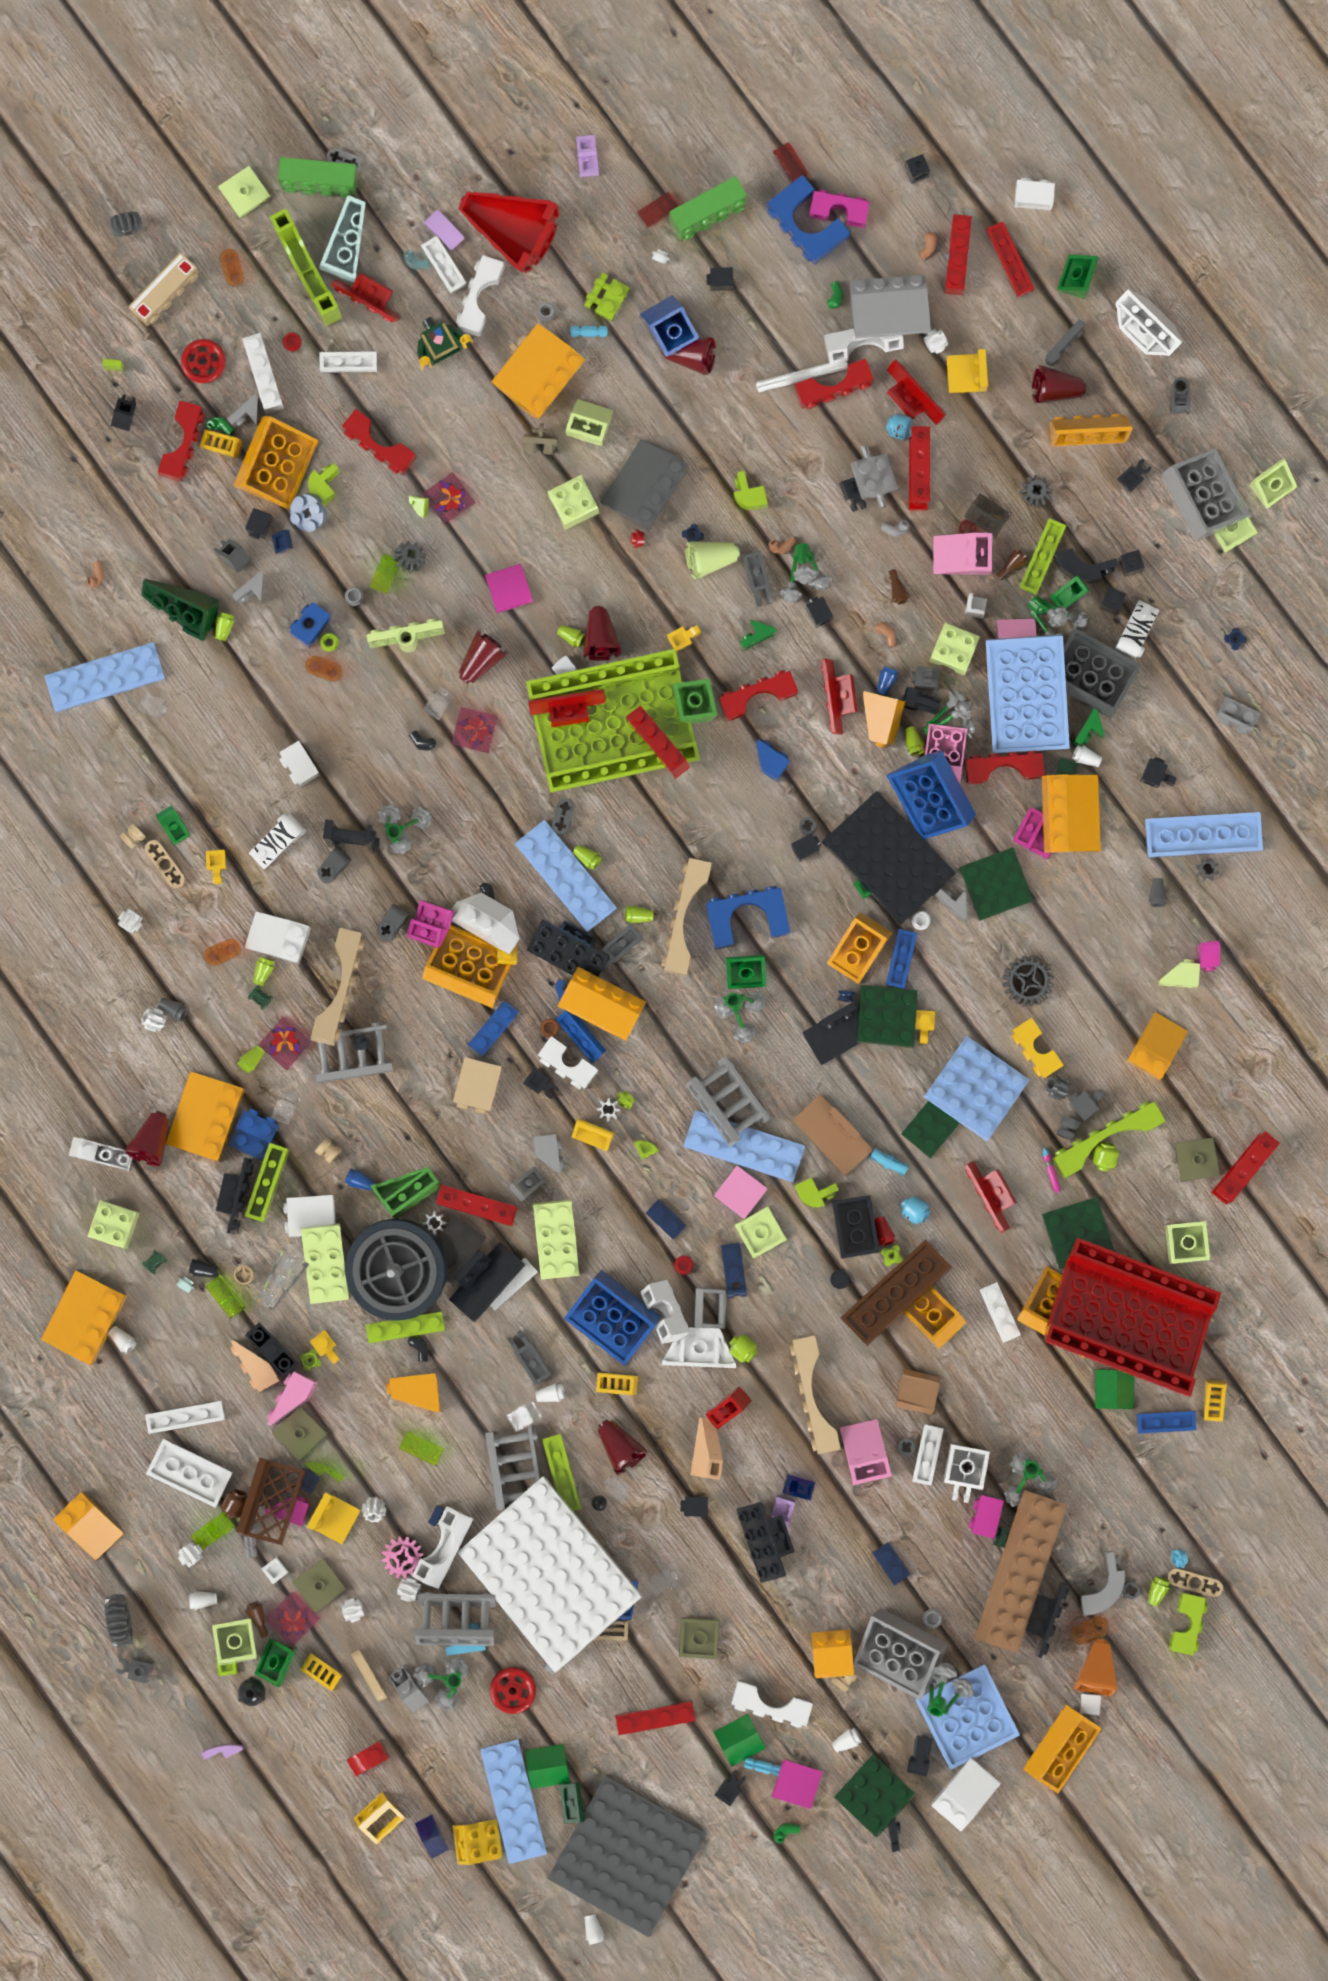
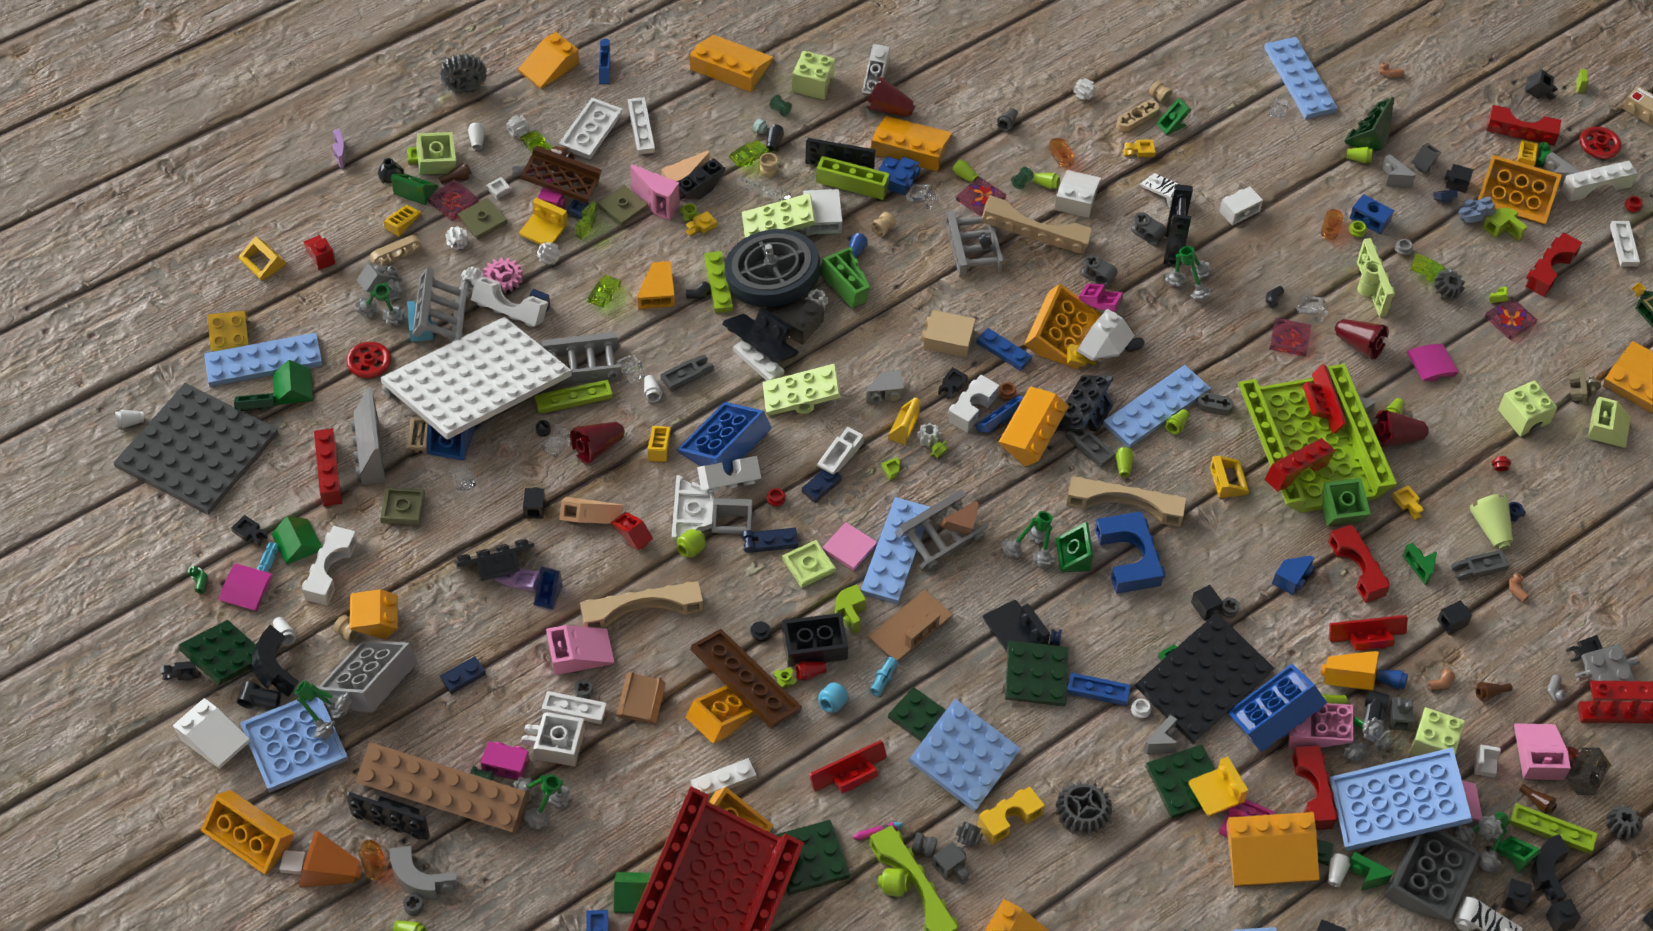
camera: 85 degrees right, 30 degrees down
white cone [108,1326,137,1354] -> none
dark grey brick [116,1658,153,1683] -> none
white gear [141,1007,166,1032] -> none
clear blue slope [414,1814,450,1858] -> none
red fence [436,1185,518,1226] -> none
light grey slope [508,1167,546,1201] -> none
dark grey slope [600,439,689,533] -> none
lime brick [734,471,768,511] -> none
light grey plant [779,543,832,603] -> none
light orange slope [827,912,892,984] -> none
yellow plate [915,1010,935,1044] -> none
light grey plate [923,1609,942,1629] -> none
none -> black arch [252,625,299,697]
none -> light grey slope [351,387,386,485]
none -> blue piece [599,39,611,84]
none -> white slope [817,427,864,475]
none -> nougat slope [940,501,979,535]
none -> yellow bracket [1188,756,1249,816]
none -> yellow tile [1210,455,1250,498]

